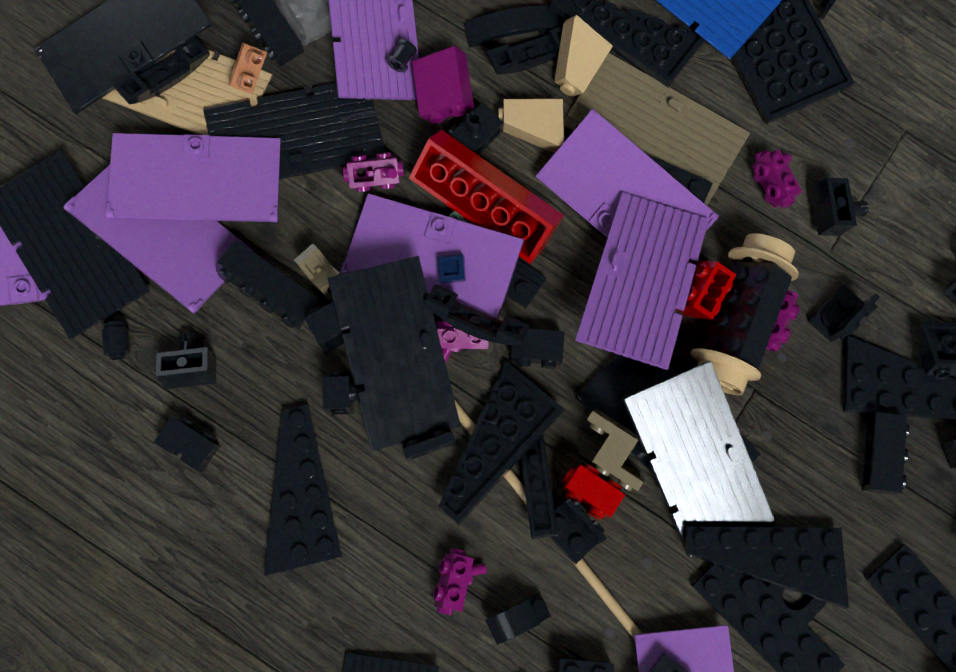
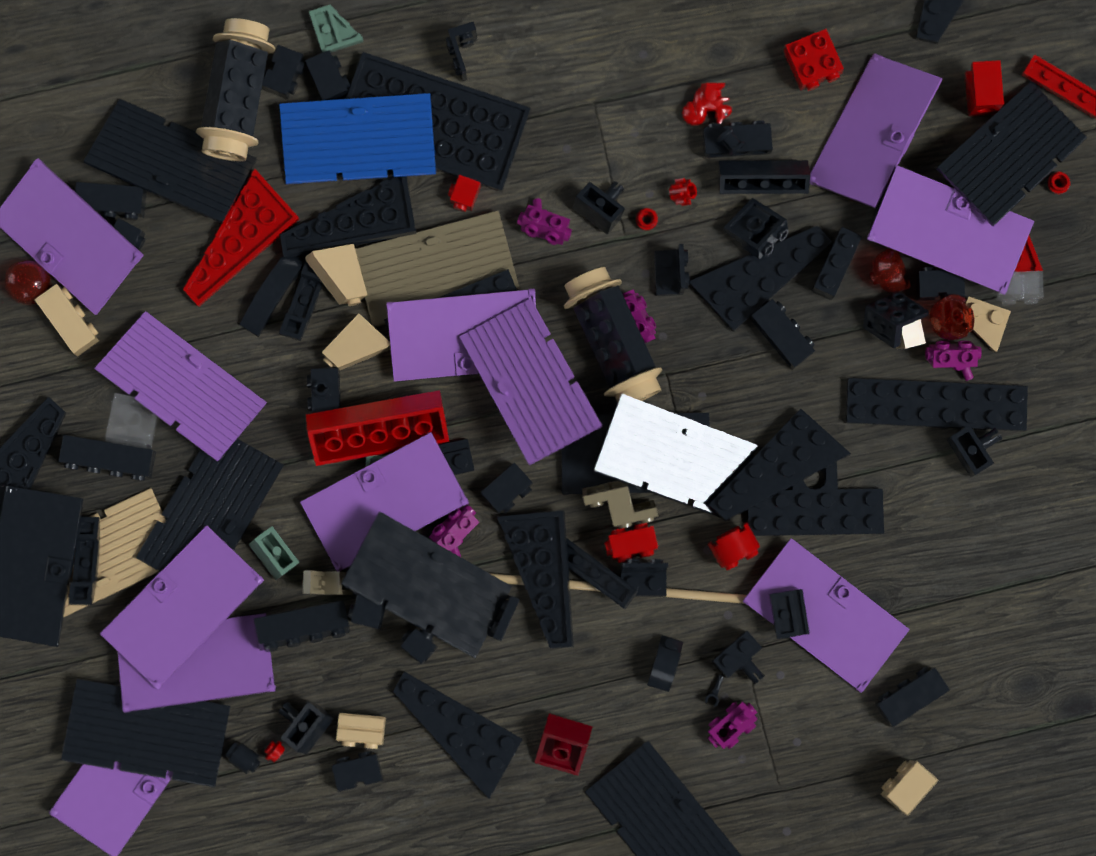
camera: 45 degrees left, 5 degrees up
nougat hips [228,42,267,94] -> none
magenta brick [343,152,404,192] -> none
black bush [387,39,417,73] -> none
magenta brick [412,46,474,124] -> none
black slope [425,284,530,345] -> none
magenta brick [433,548,487,616] -> none
dark blue tile [438,254,466,284] -> none
red brick [676,261,737,320] -> none
none -> sand green brick [249,527,300,580]
none -> red plate [264,740,285,762]
none -> tan brick [336,713,386,749]
none -> red brick [448,175,481,212]
none -> dark red slope [535,714,593,776]
none -> red plate [636,208,658,231]
none -> red gear [669,178,697,206]
none -> red brick [708,522,760,571]

